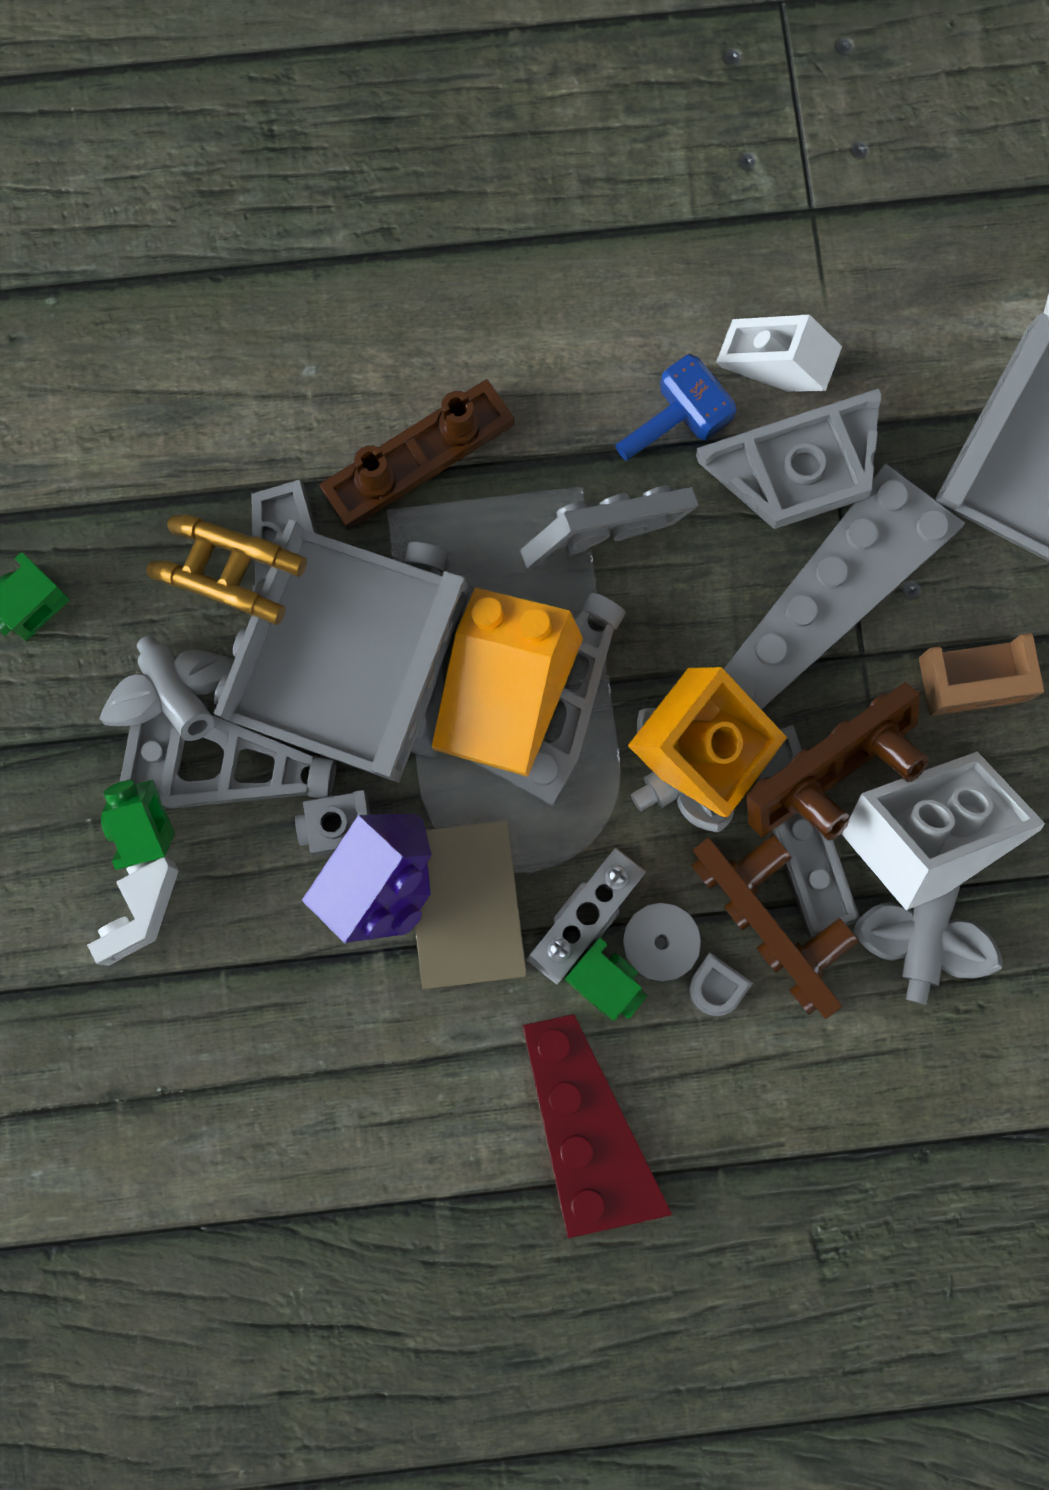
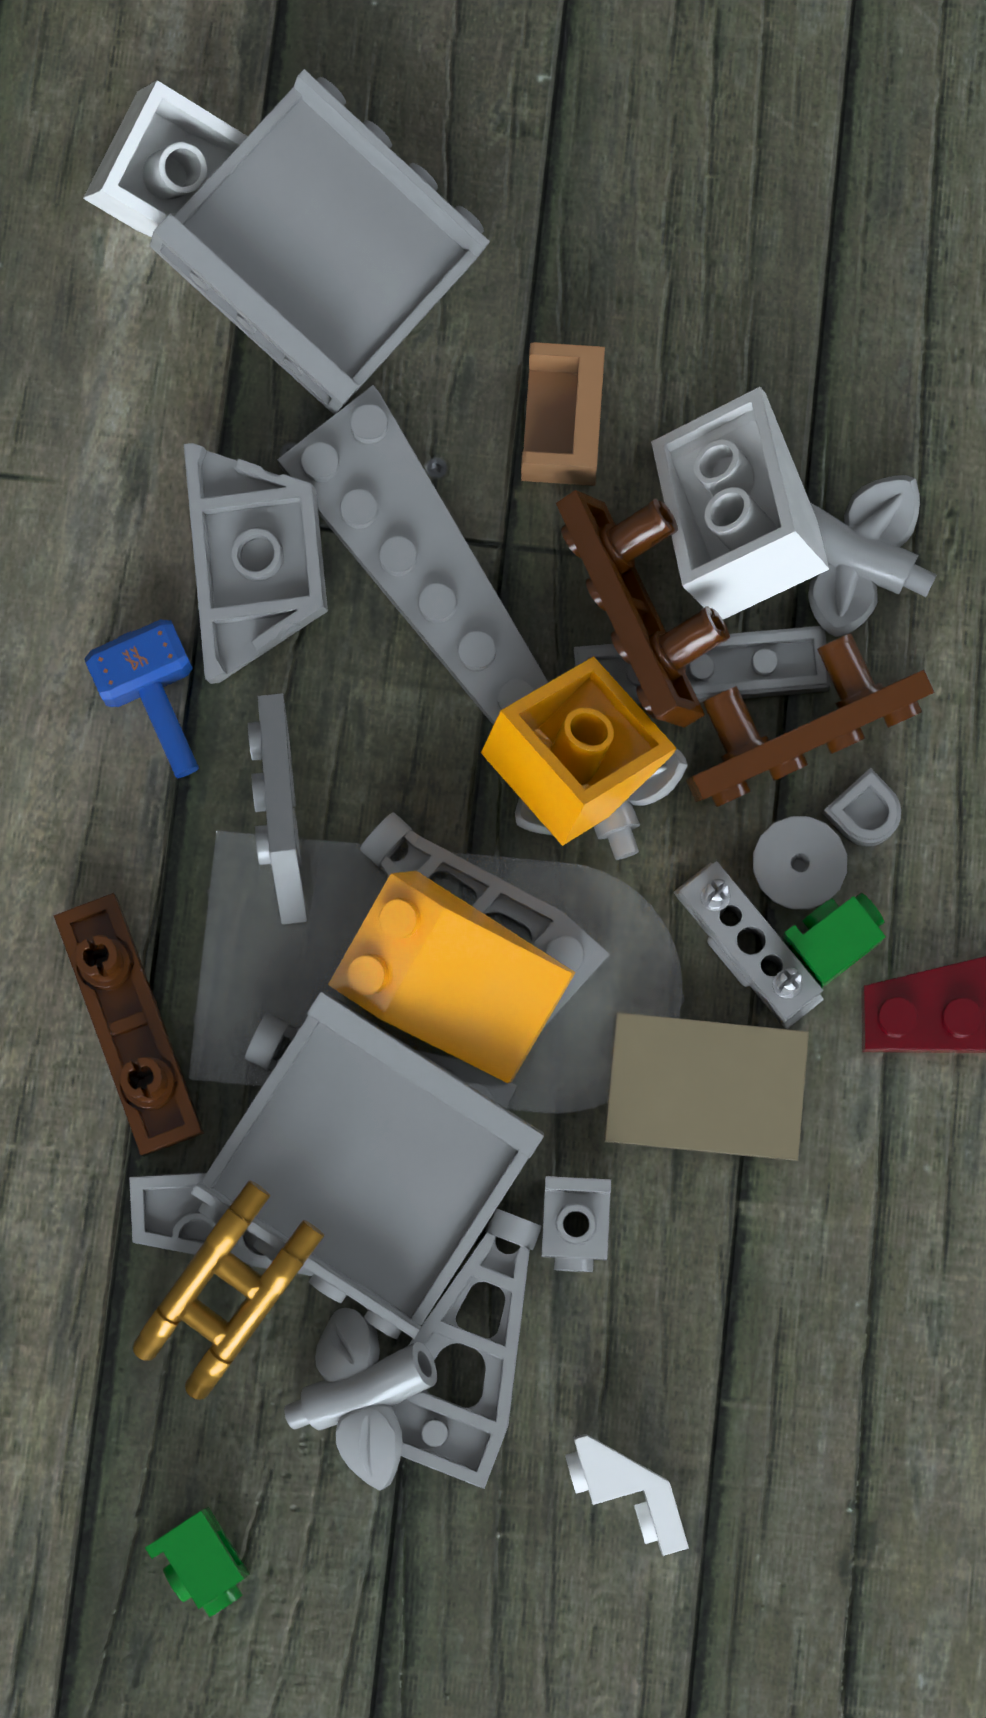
camera: 70 degrees left, 0 degrees up
green brick [101,779,175,870] -> none
slope [302,814,432,943] -> none
white slope [716,315,842,392] -> none

